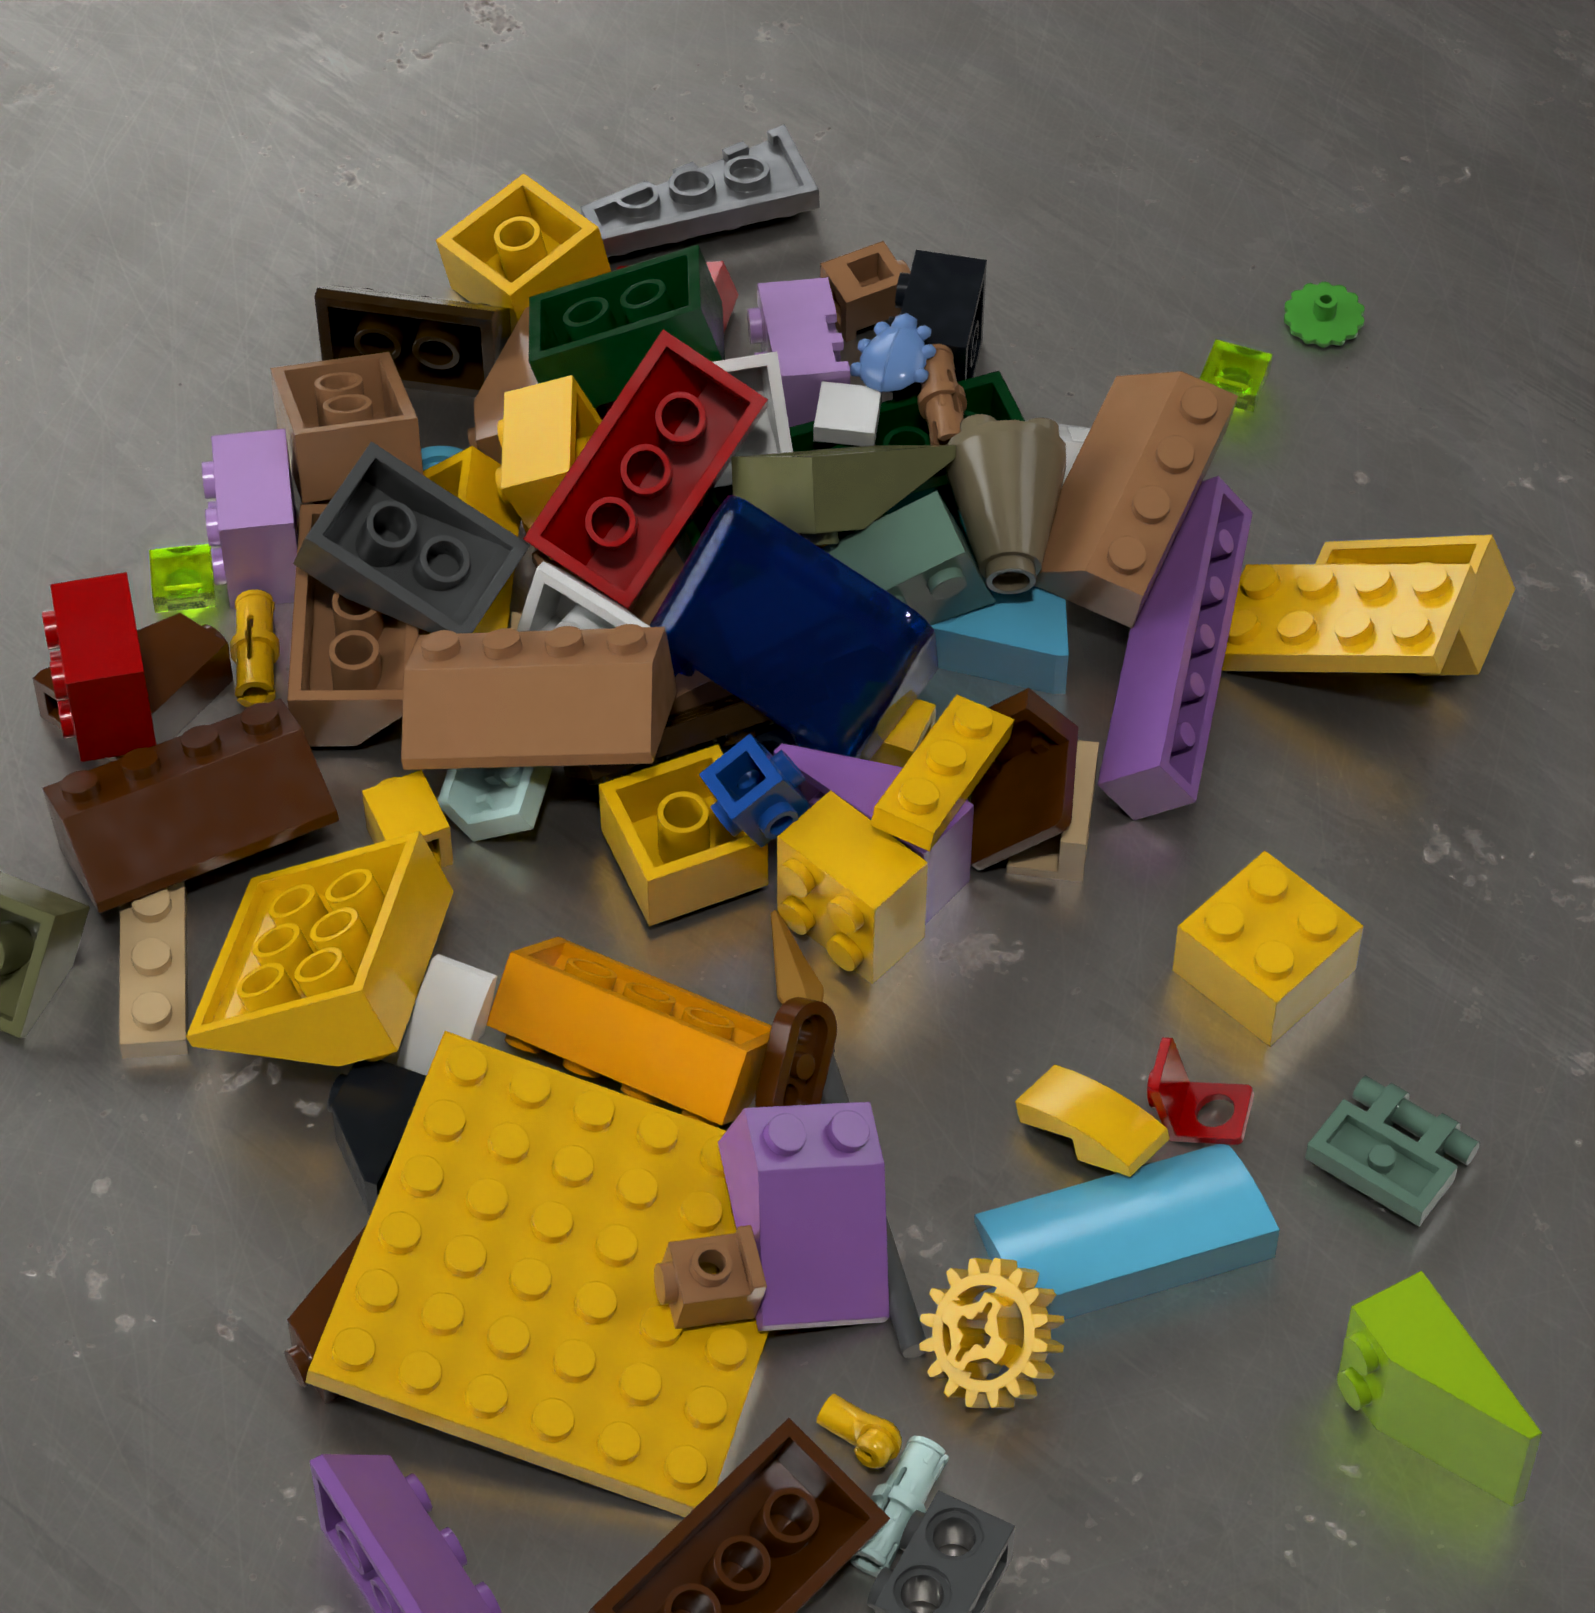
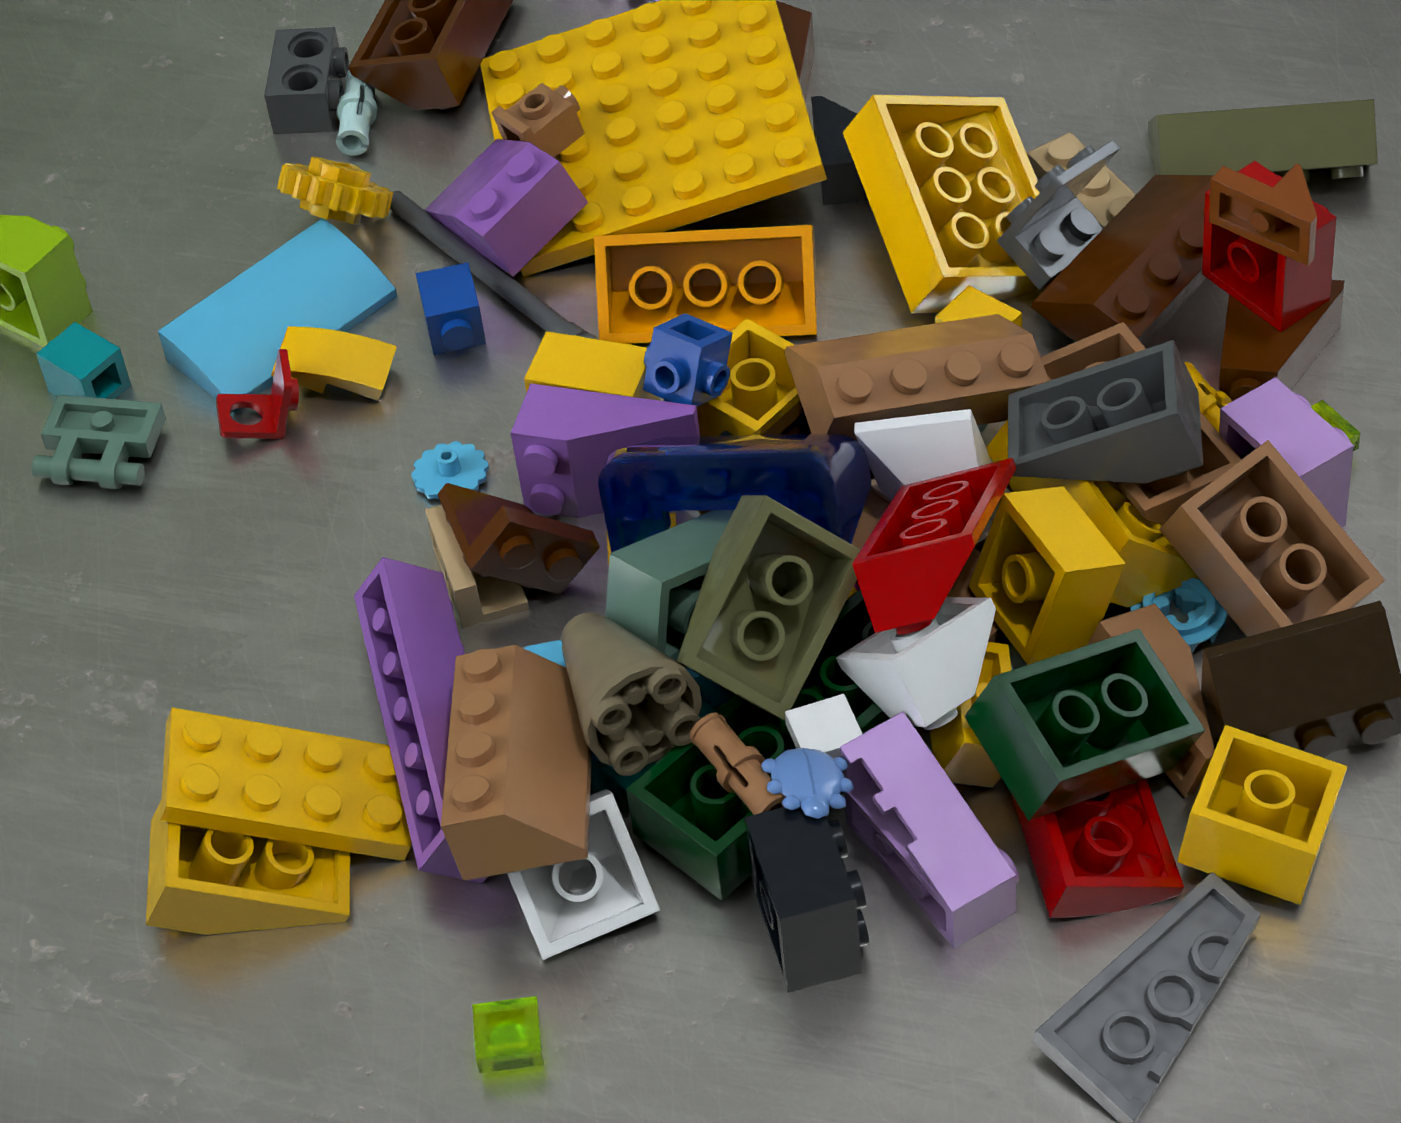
camera: 160 degrees right, 5 degrees down
white slope [397,954,498,1076] -> none
reddish brown plate [755,997,837,1107] -> none
yellow arm [816,1393,902,1469] -> none
medium nougat brick [820,241,911,342] -> none
yellow plate [871,694,1015,852] -> none
yellow brick [1172,850,1364,1047] -> none
none -> teal brick [36,322,132,399]
none -> medium azure piece [411,441,489,499]
none -> blue brick [415,262,486,355]
none -> dark grey bracket [997,140,1120,290]
none -> dark orange slope [1209,163,1317,266]

